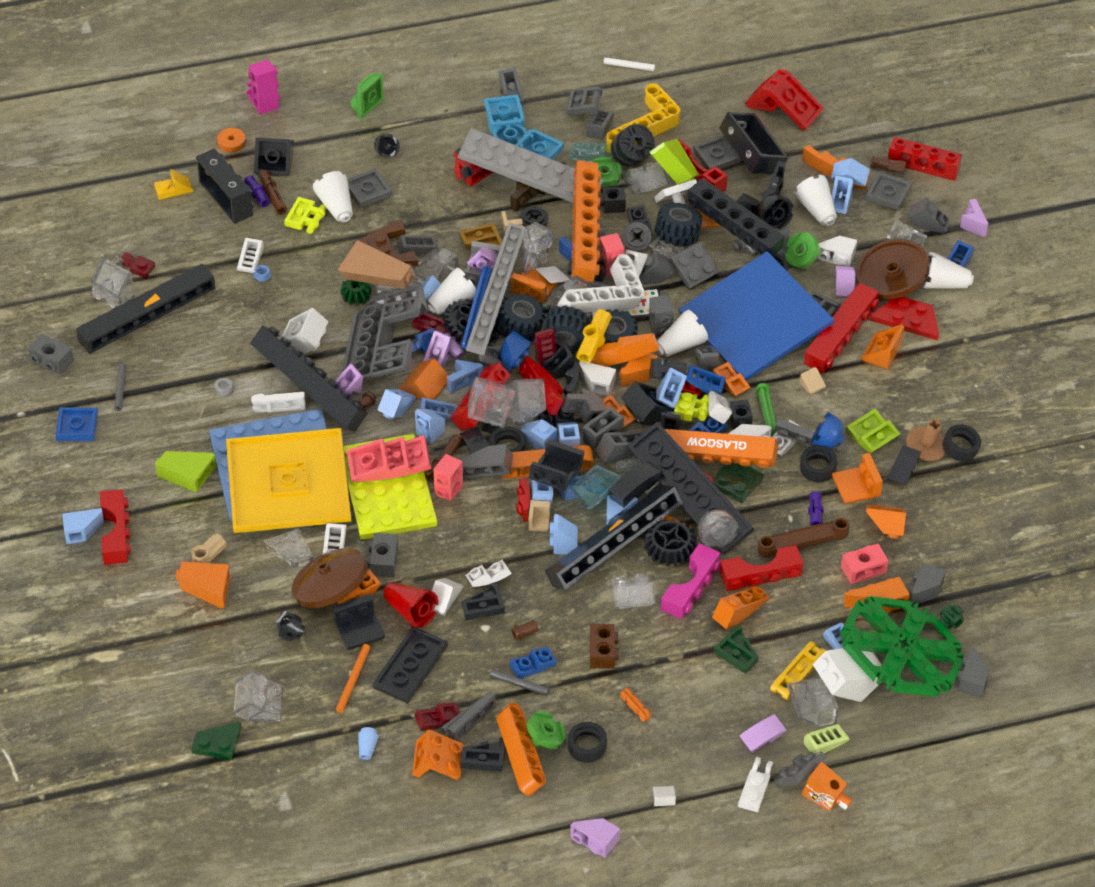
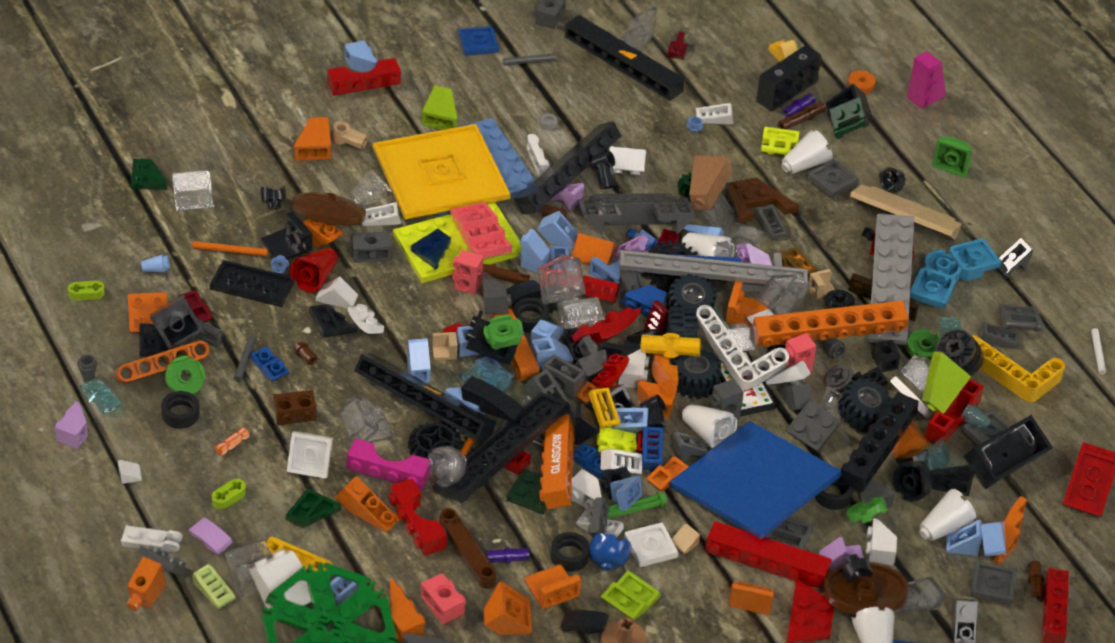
camera: 75 degrees right, 5 degrees down
none -> lime beam [68,281,105,301]
none -> dark grey cone [77,354,97,384]
none -> clear light blue slope [80,378,122,415]
none -> black slope [150,295,204,350]
none -> lime beam [212,479,246,509]
none -> medium blue plate [271,255,289,274]
none -> white tile [287,431,333,478]
none -> wing [411,228,451,270]
none -> bright green plate [484,315,523,350]
none -> yellow tile [588,388,621,429]
none -> black piece [591,151,616,190]
none -> red slope [591,354,630,389]
none -> medium blue slope [610,476,643,510]
none -> white plate [624,522,678,567]
none -> dark green plate [830,97,869,139]
none -> black piece [842,554,874,585]
none -> tan slope [850,184,962,241]
none -> clear light blue slope [927,438,951,470]
none -> clear light blue cone [961,404,992,430]

